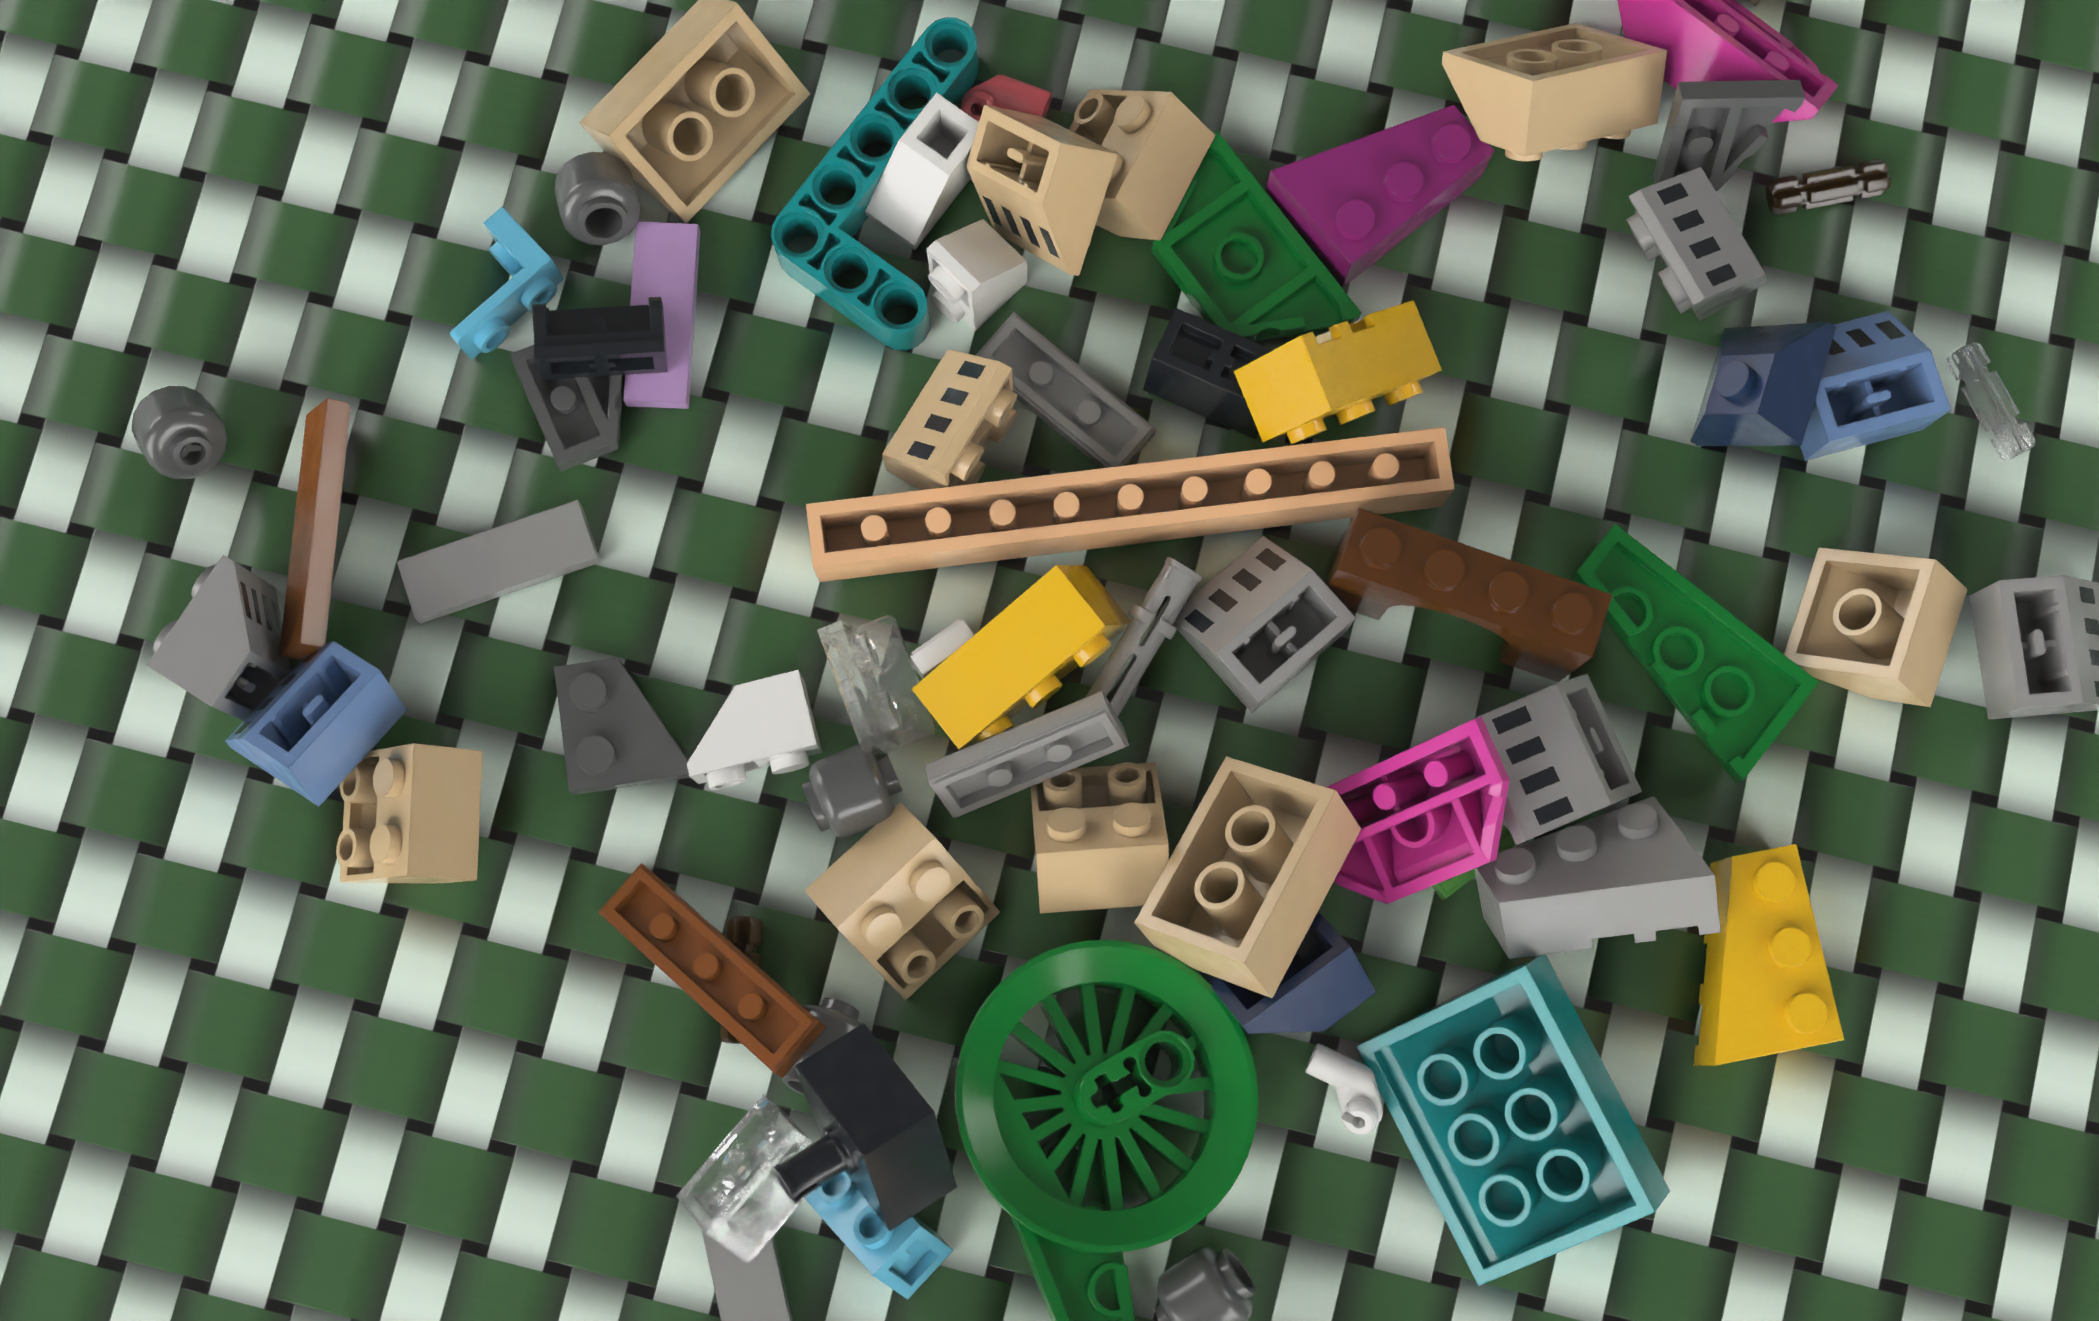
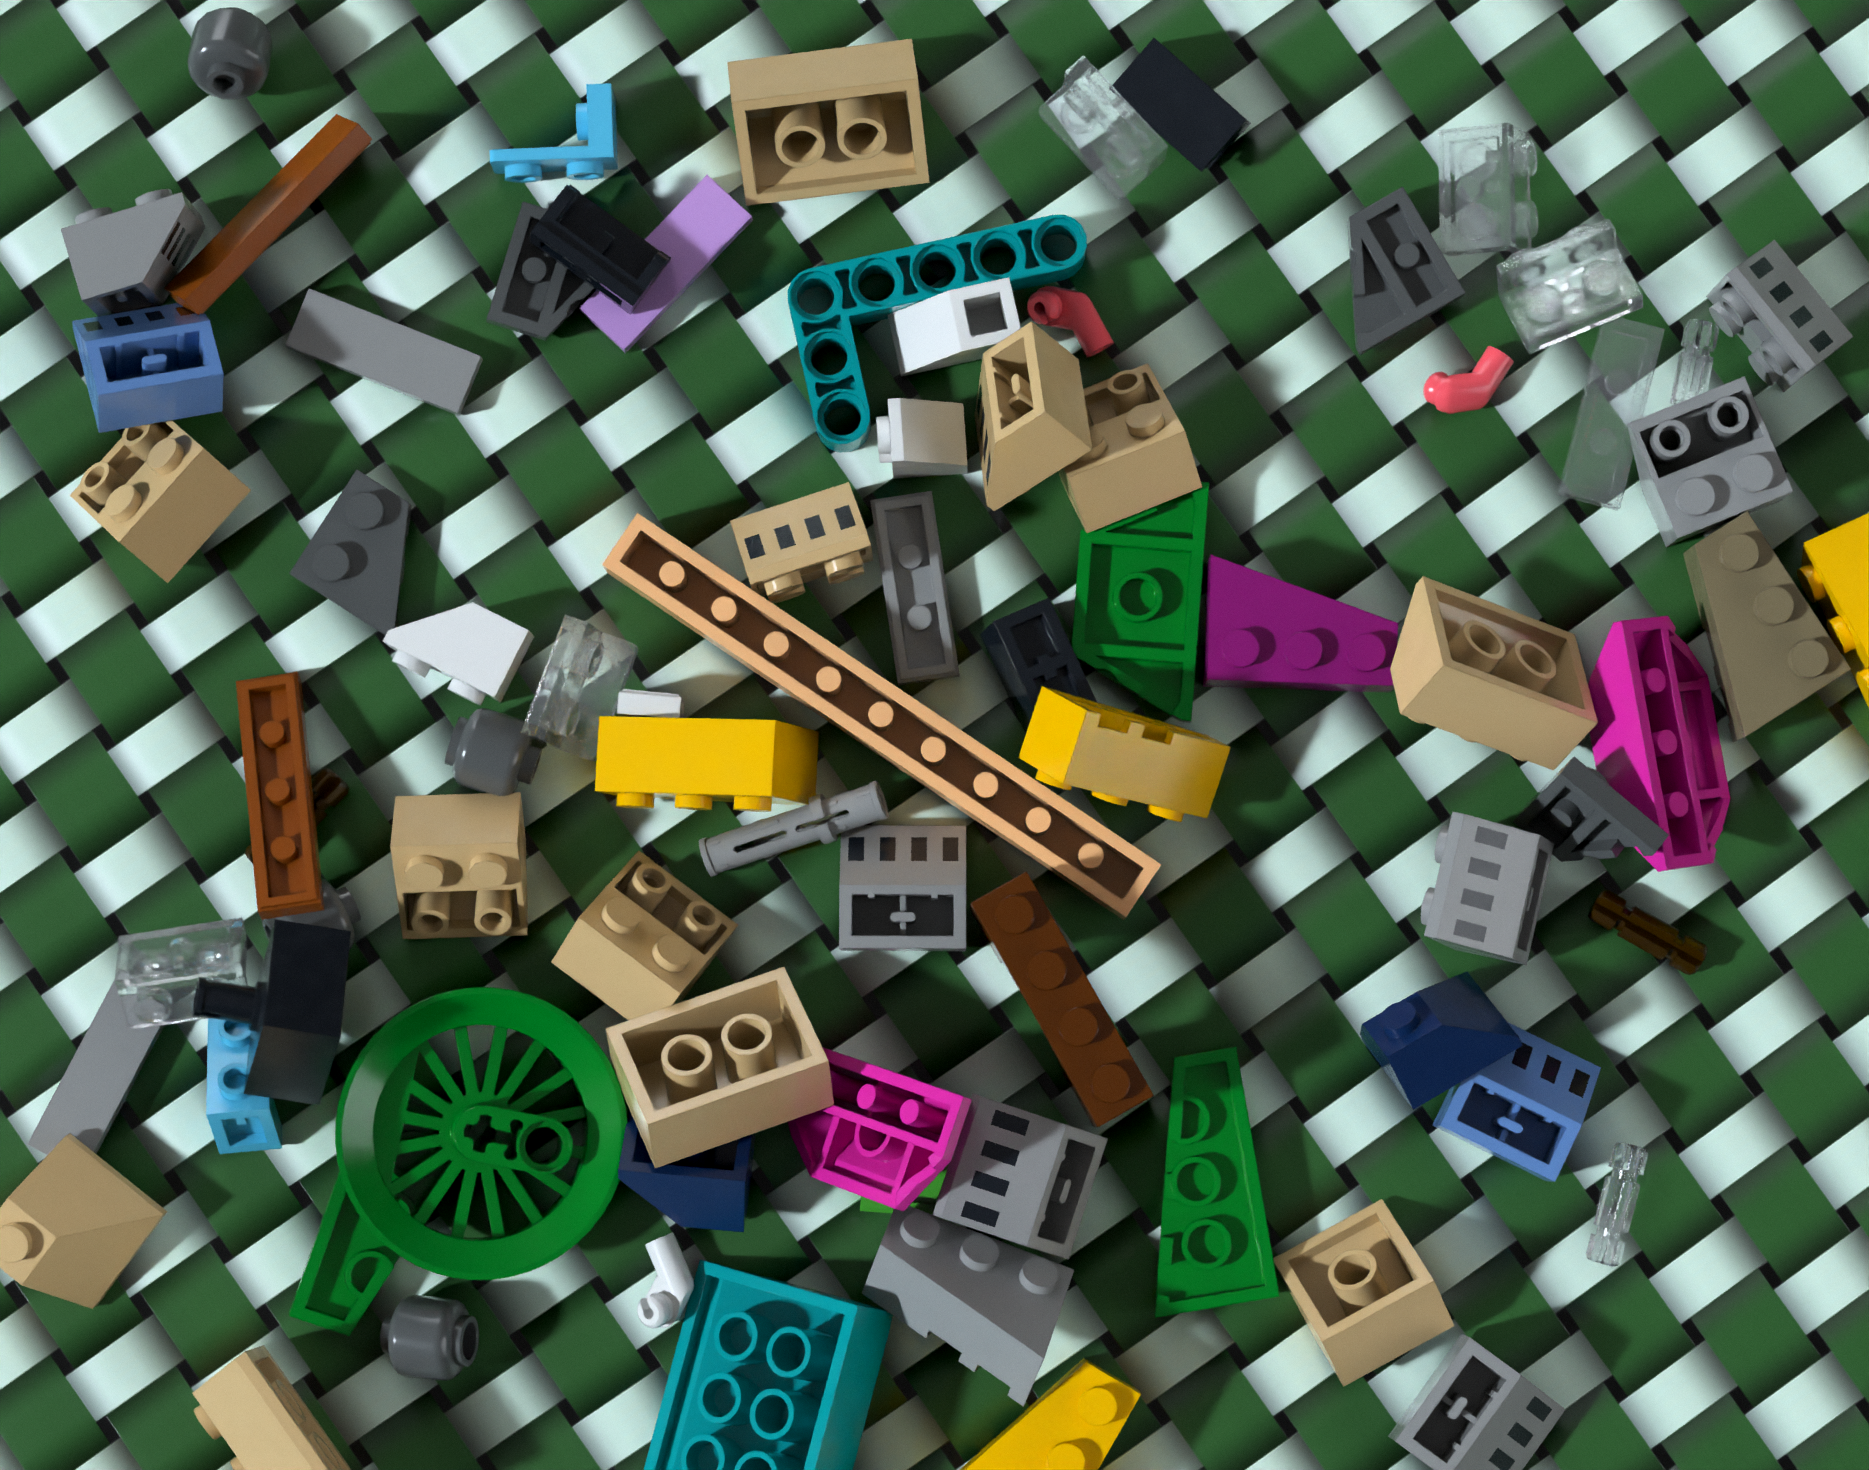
camera: 45 degrees right, 5 degrees up
dark grey head [554,152,641,246] -> none
light grey tile [924,691,1129,818] -> none

